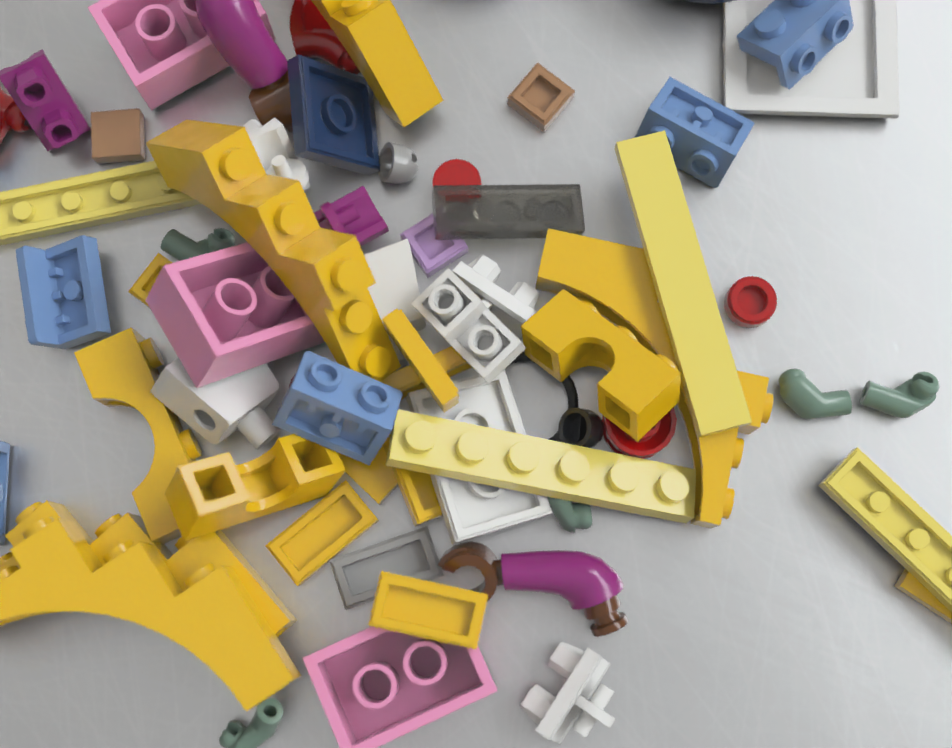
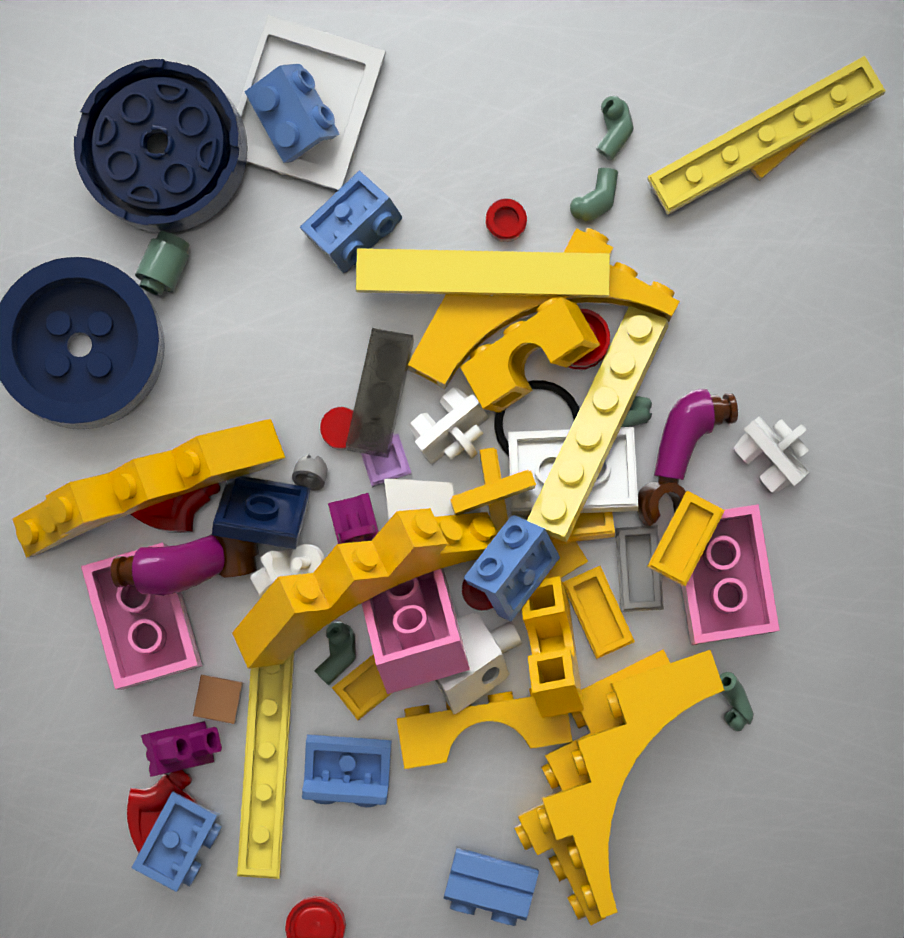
camera: 70 degrees left, 5 degrees up
white slope [411,268,526,384] -> none
medium nougat tile [507,62,575,132] -> none
black hinge [558,408,604,448] -> none

